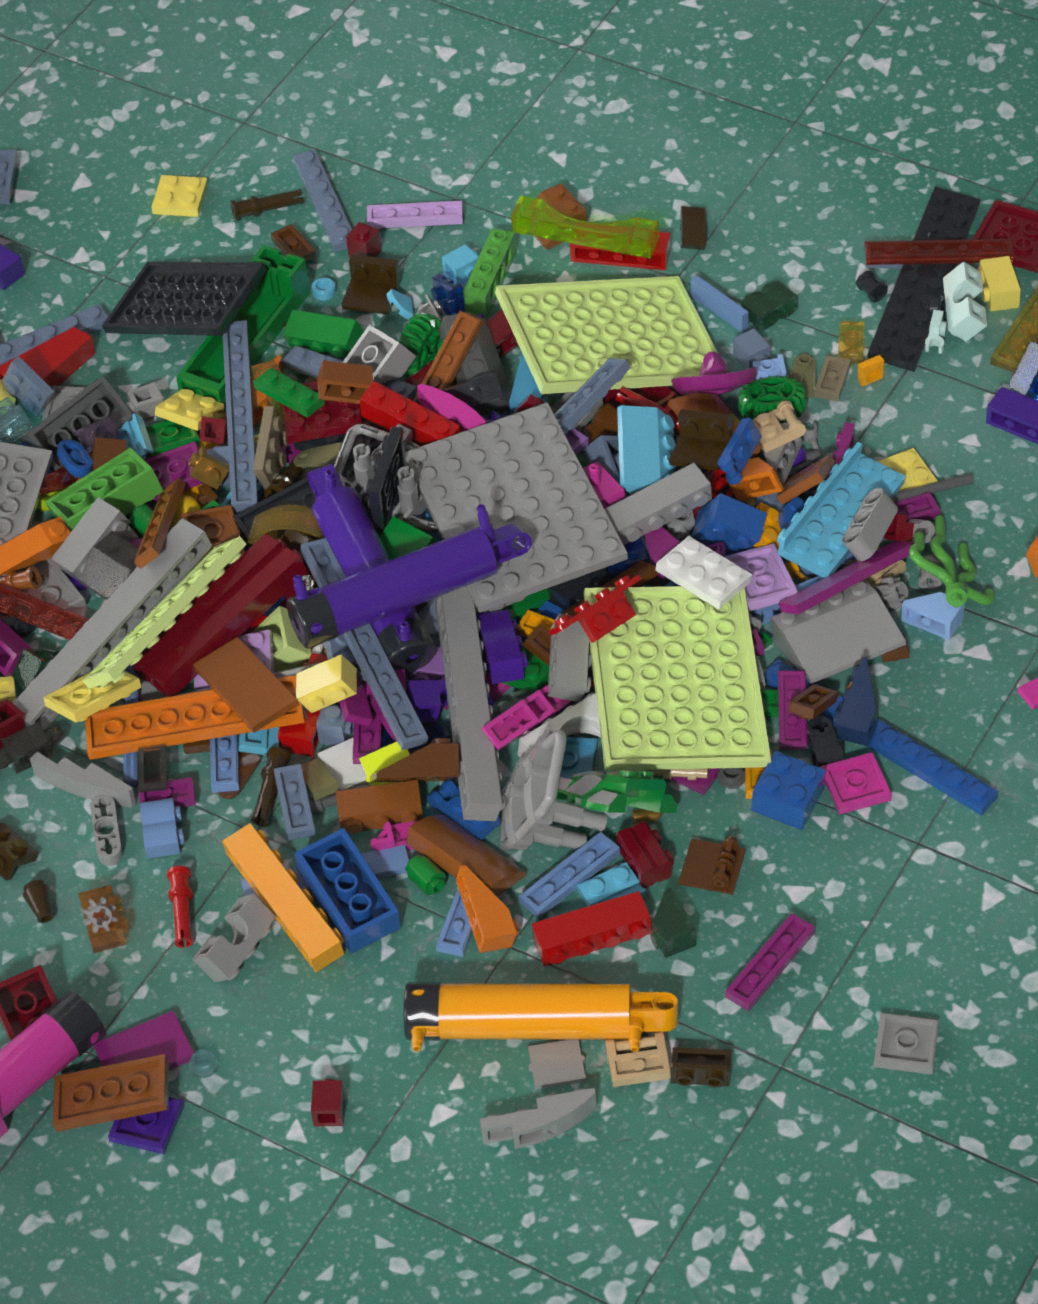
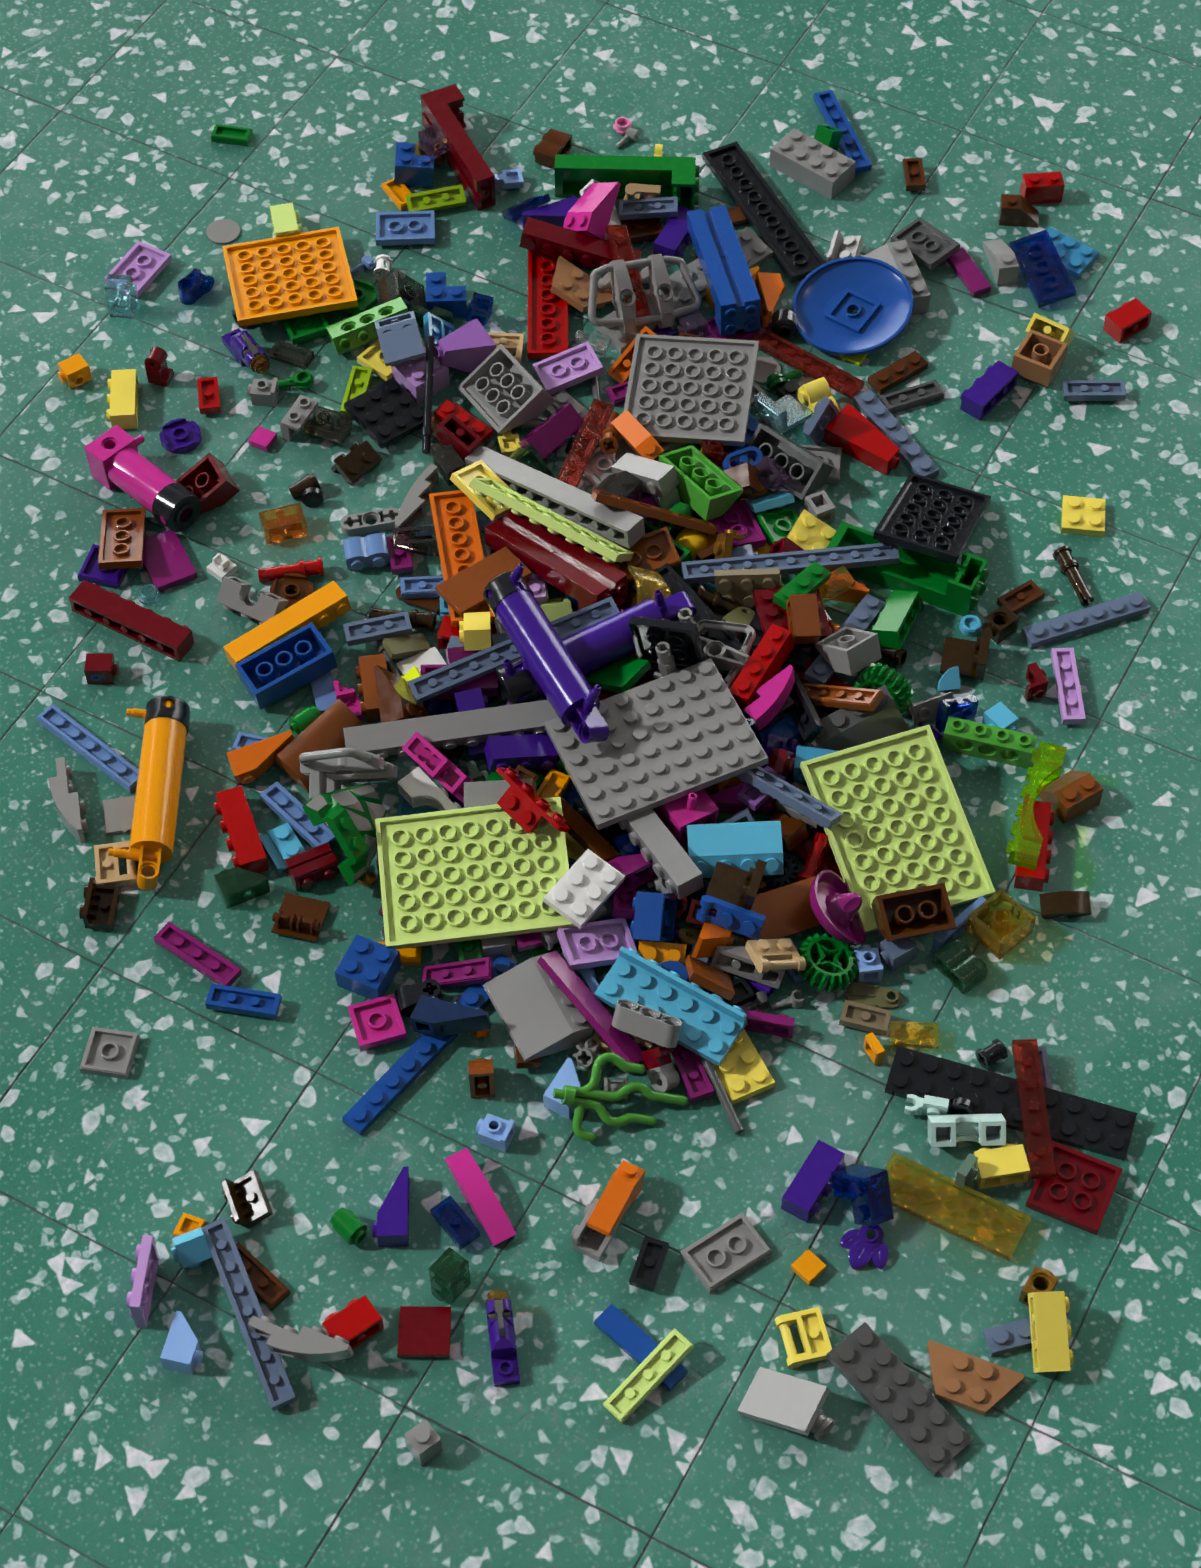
camera: 85 degrees right, 5 degrees up
light grey gear [81,897,117,933] -> none
dark red brick [346,222,382,258] -> none
reddish brown plate [788,684,838,719] -> none
none -> medium blue tile [36,704,139,794]
none -> dark red brick [69,580,194,662]
none -> blue plate [205,983,282,1019]
none -> white tile [206,553,238,582]
none -> reddish brown plate [270,573,314,609]
none -> black tile [302,487,323,508]
none -> dark orange slope [468,1058,495,1099]
none -> light blue brick [475,1113,515,1153]
none -> reddish brown slope [871,883,957,942]
none -> sand green plate [955,1153,979,1193]
none -> clear yellow brick [965,888,1036,960]
none -> dark brown brick [982,605,1019,644]
none -> dark red bracket [1024,662,1049,701]

